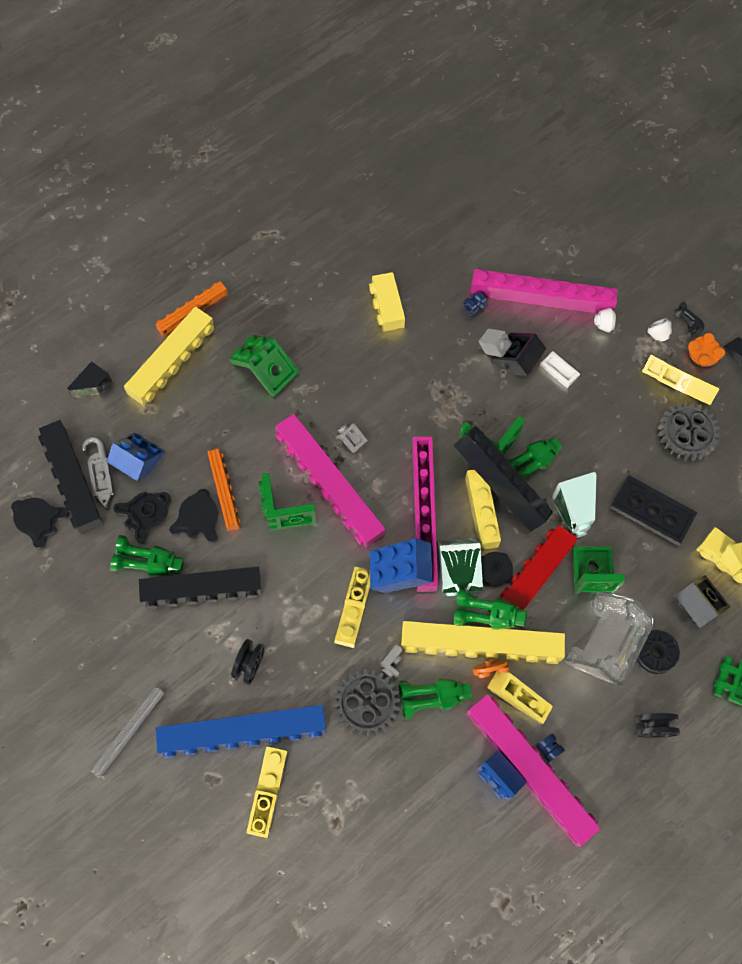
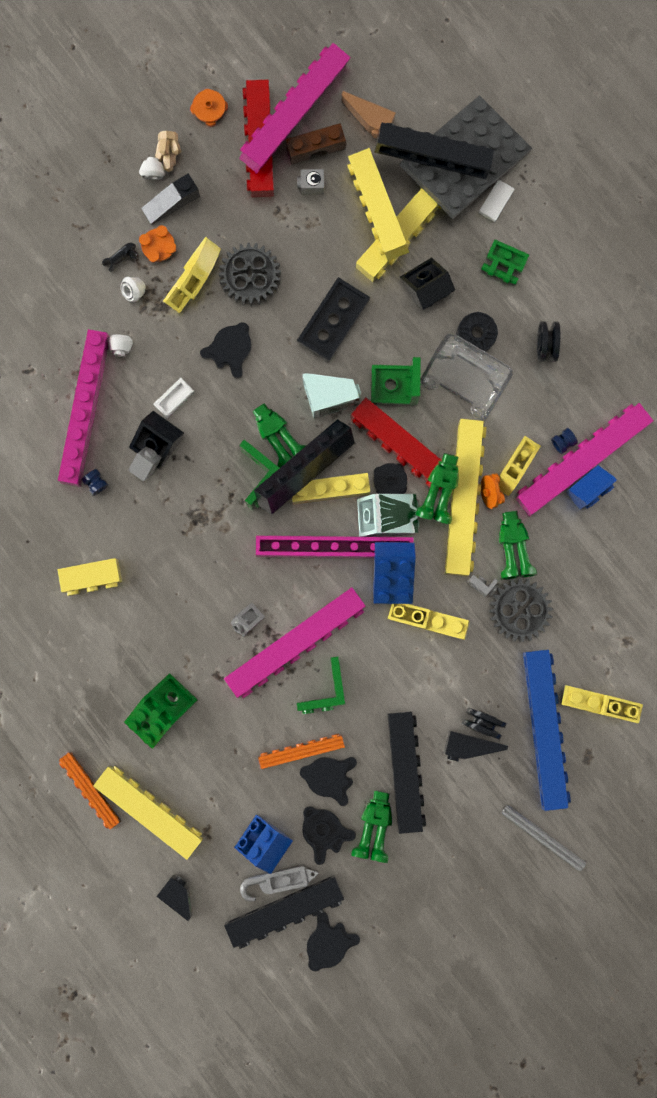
camera: 90 degrees left, 15 degrees up
none -> black tile [200,322,252,379]
none -> black slope [443,731,508,762]

